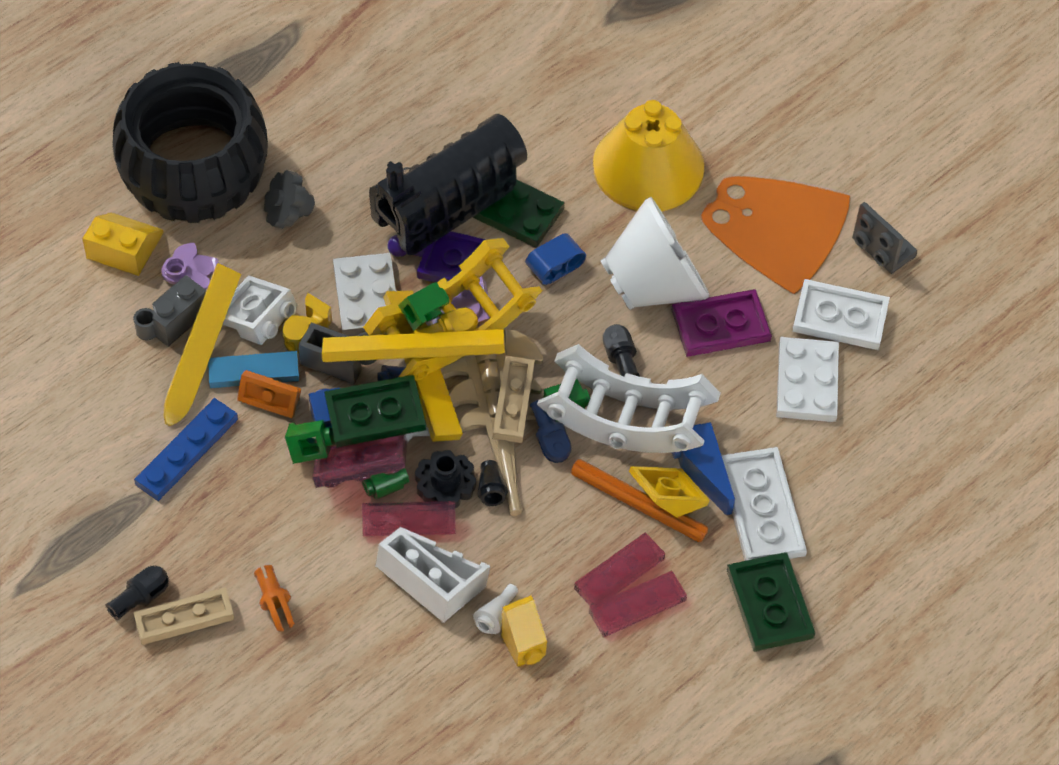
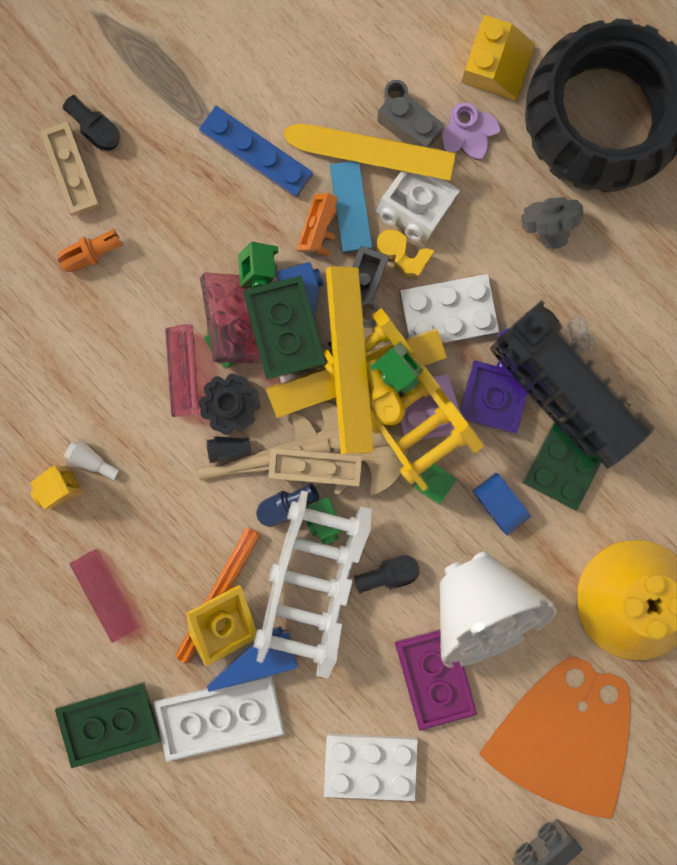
camera: 90 degrees right, 30 degrees up
white wedge [376,527,490,623] -> none
clear pink plate [574,532,666,610] -> none
white plate [792,279,890,350] -> none
none -> green brick [412,464,457,505]

